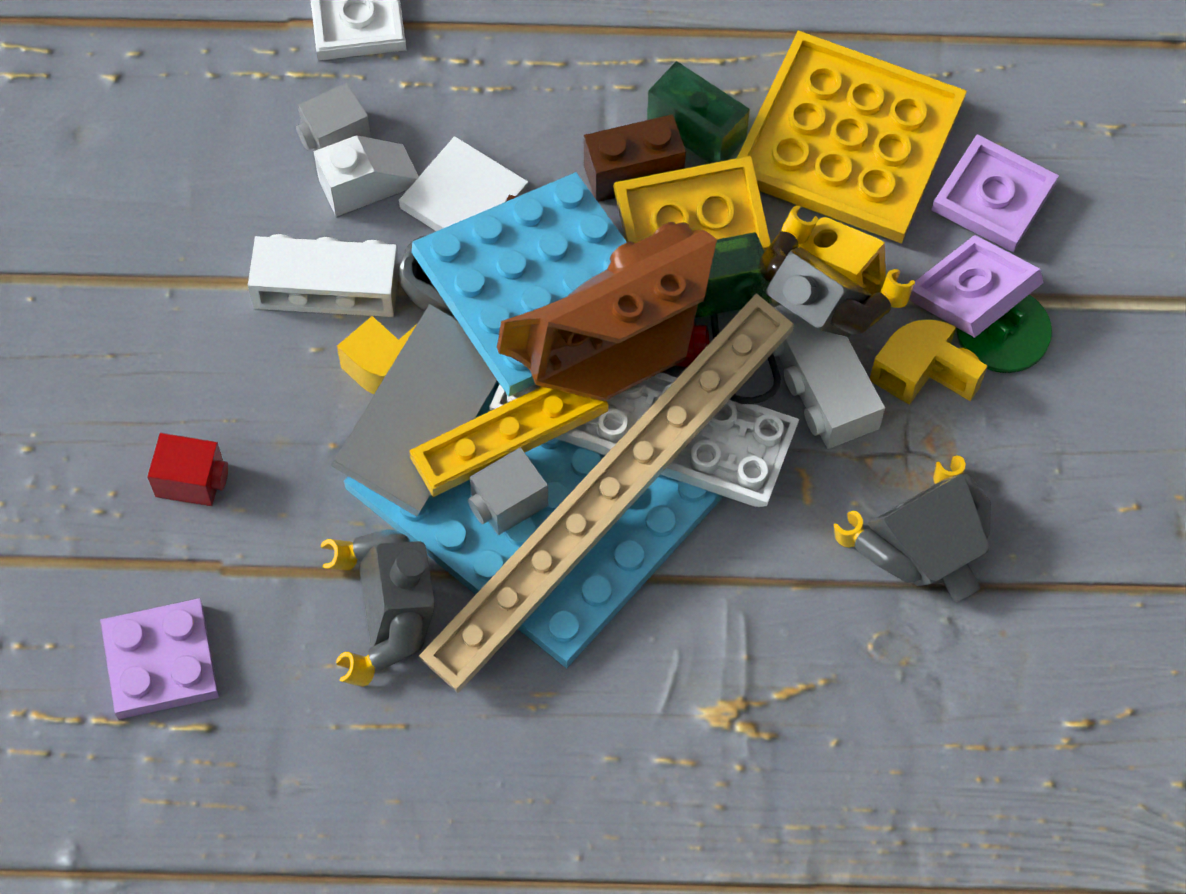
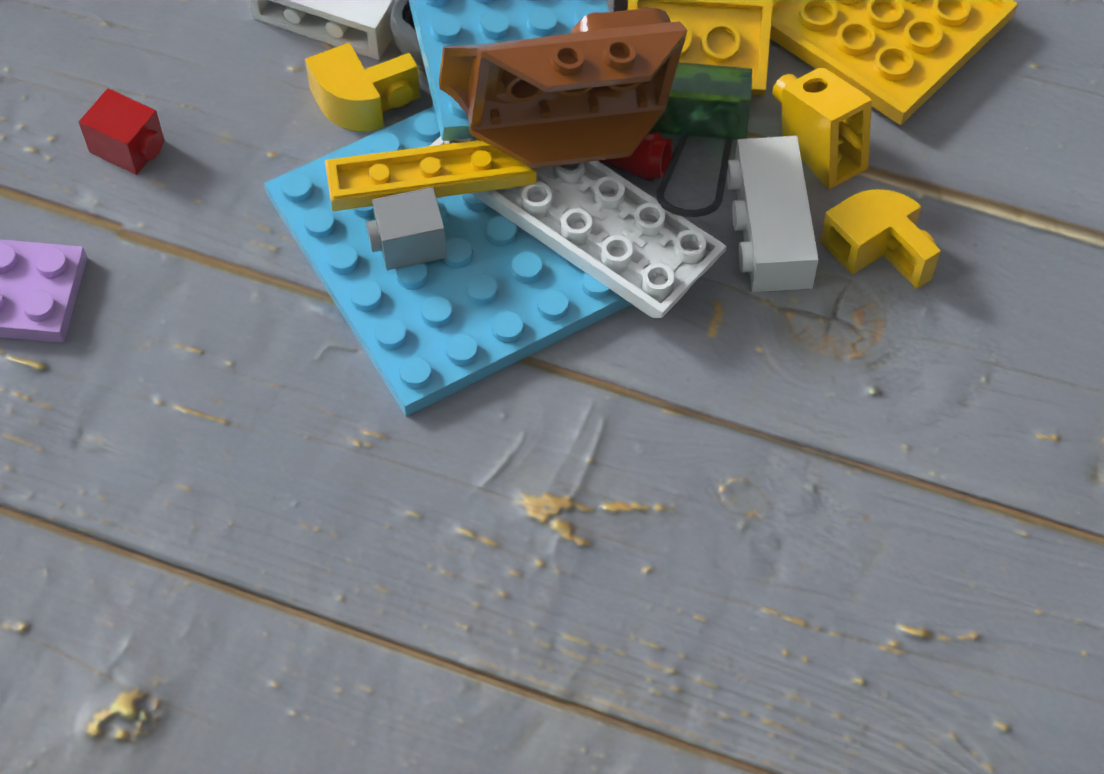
camera: 20 degrees right, 5 degrees down
dark grey torso [321,529,435,687] -> none
light grey tile [331,304,497,517] -> none
tan plate [419,293,794,693] -> none
torso [759,205,915,337] -> none
dark grey torso [834,455,991,602] -> none
lavender plate [910,235,1044,338] -> none
lavender plate [931,134,1059,253] -> none
green piece [956,295,1052,373] -> none

